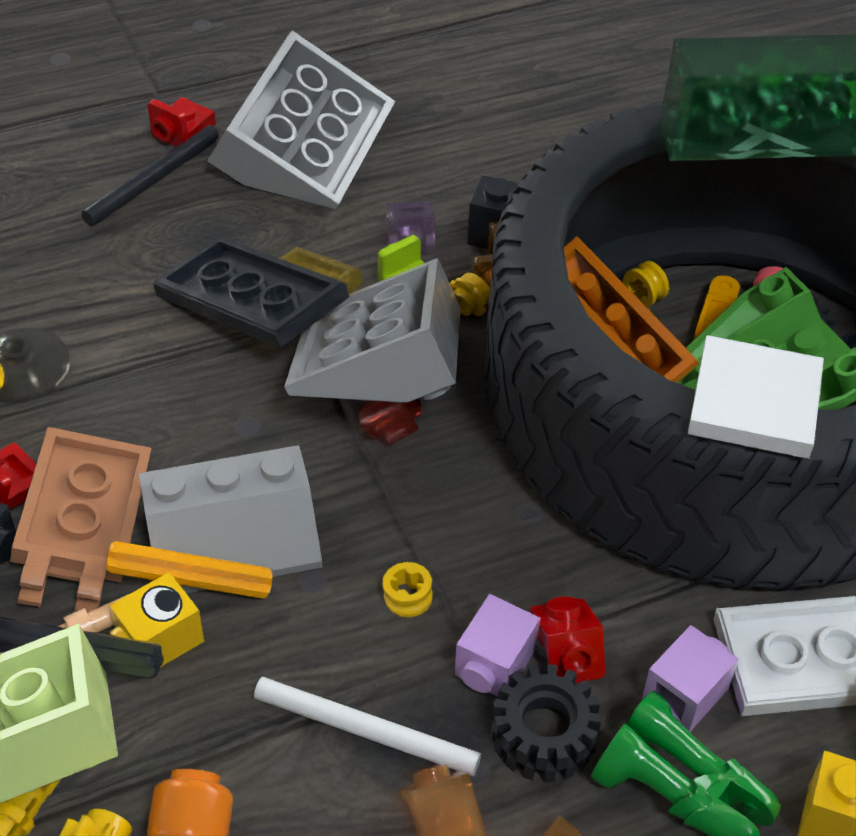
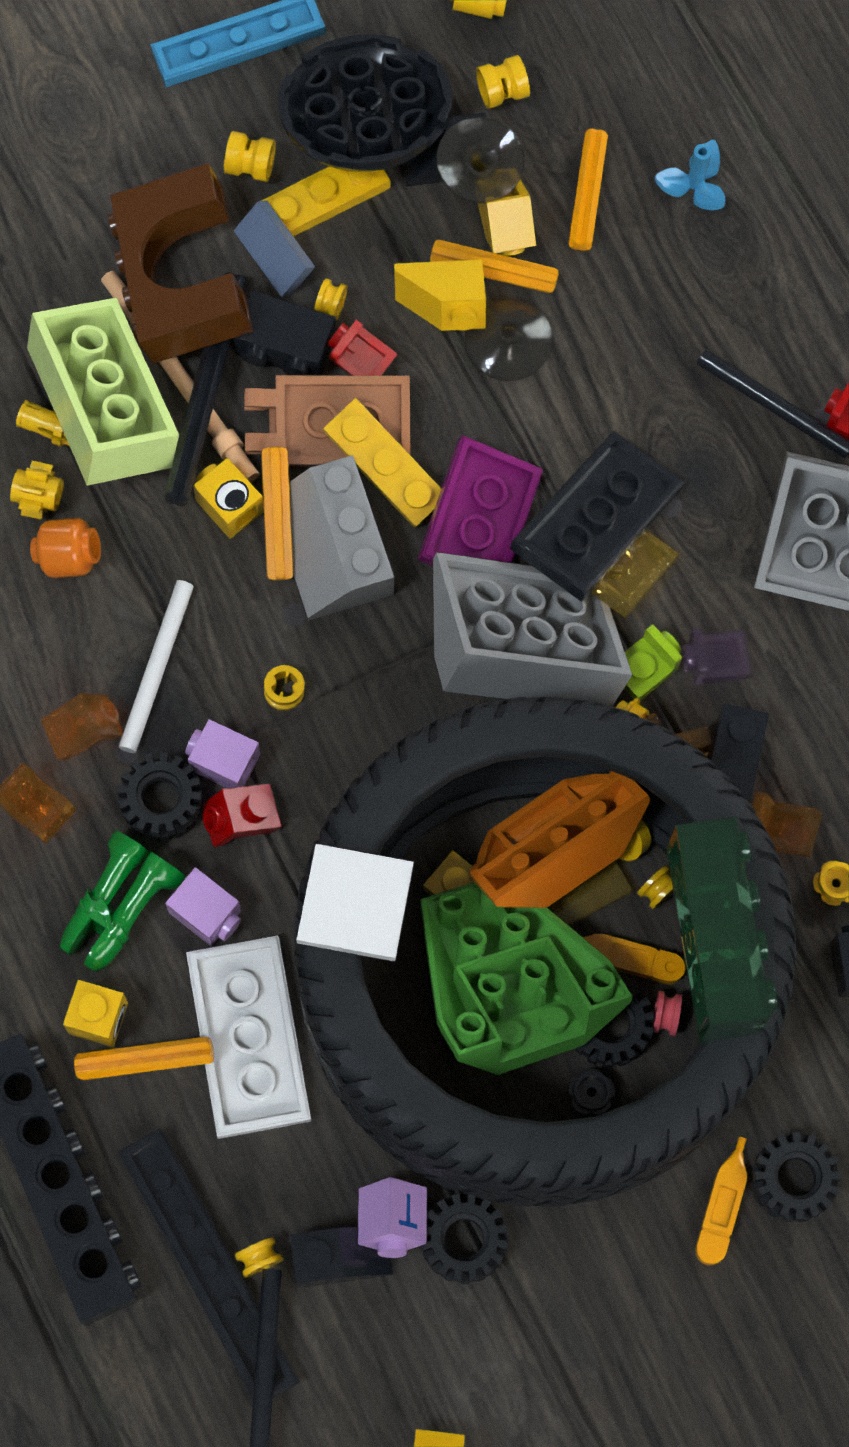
camera: 85 degrees right, 25 degrees up
none -> yellow plate [322,398,441,528]
none -> magenta tile [417,435,543,566]

